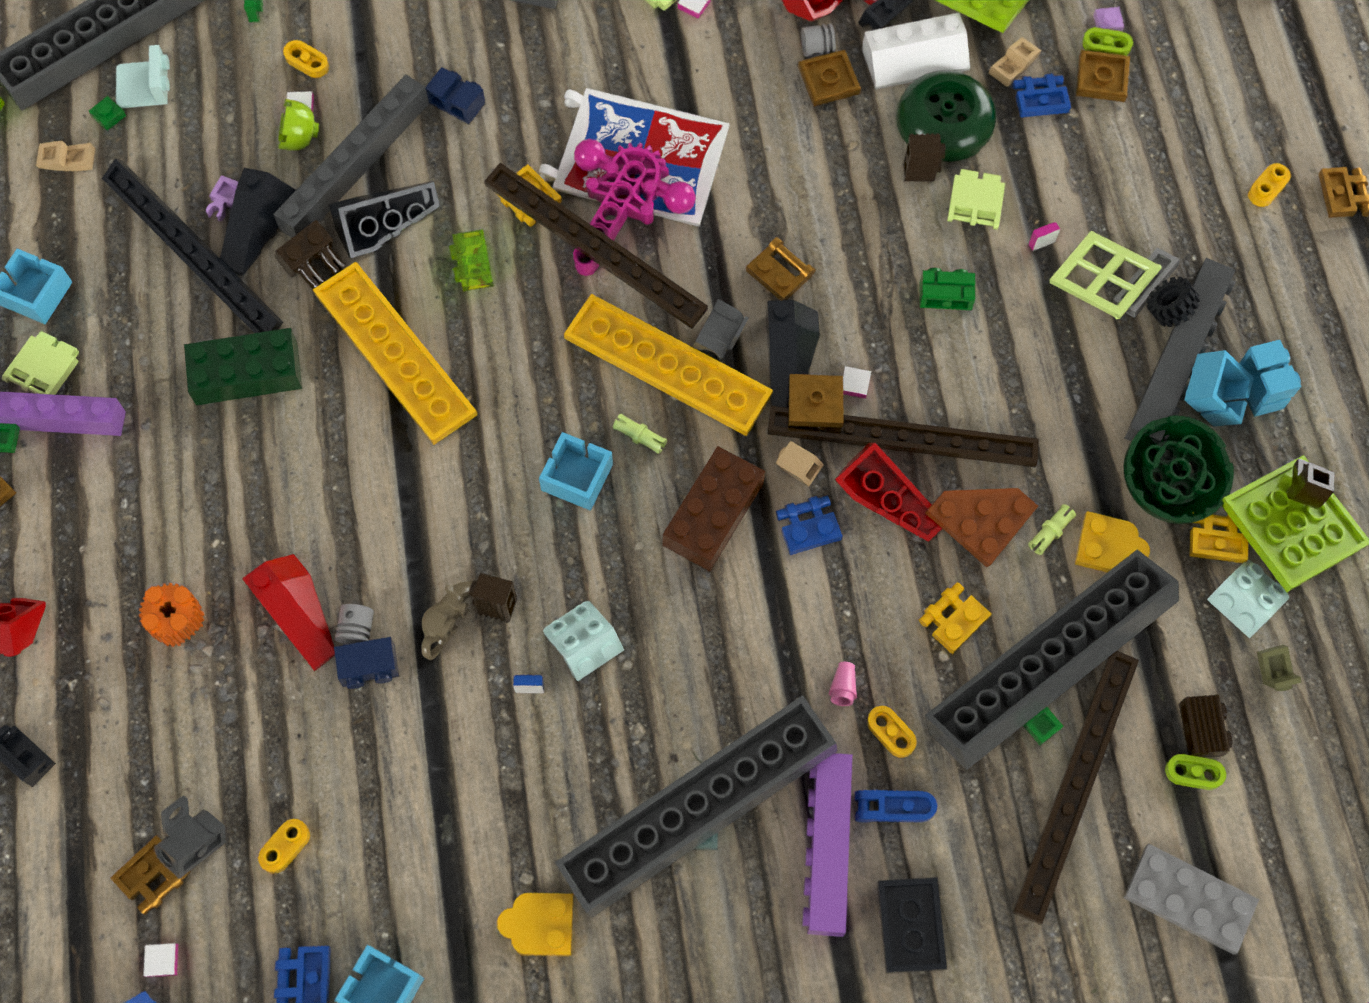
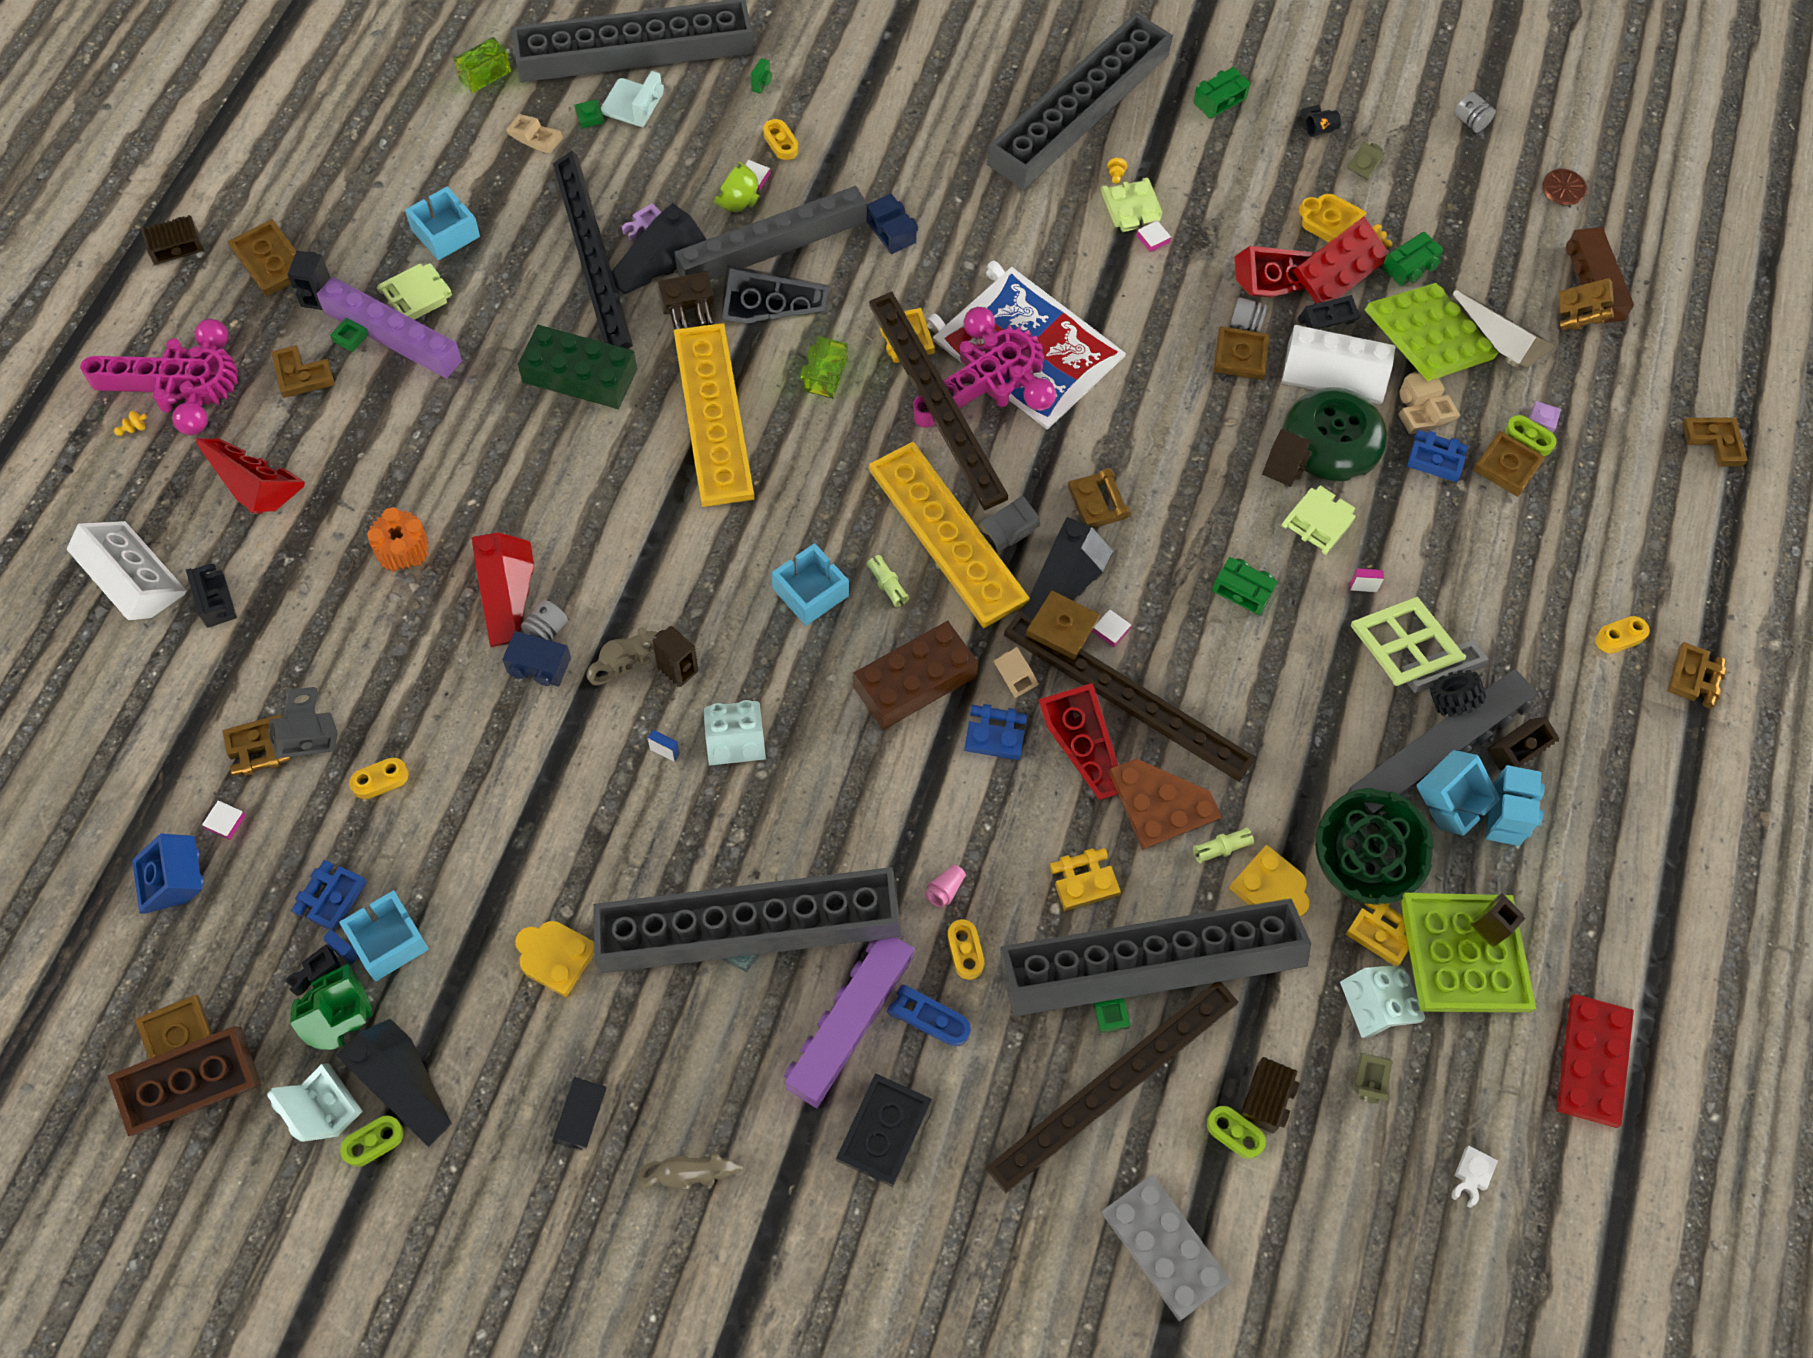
camera: 25 degrees right, 5 degrees down
none -> tan brick [1399,372,1445,407]
none -> dark brown brick [1487,716,1559,771]

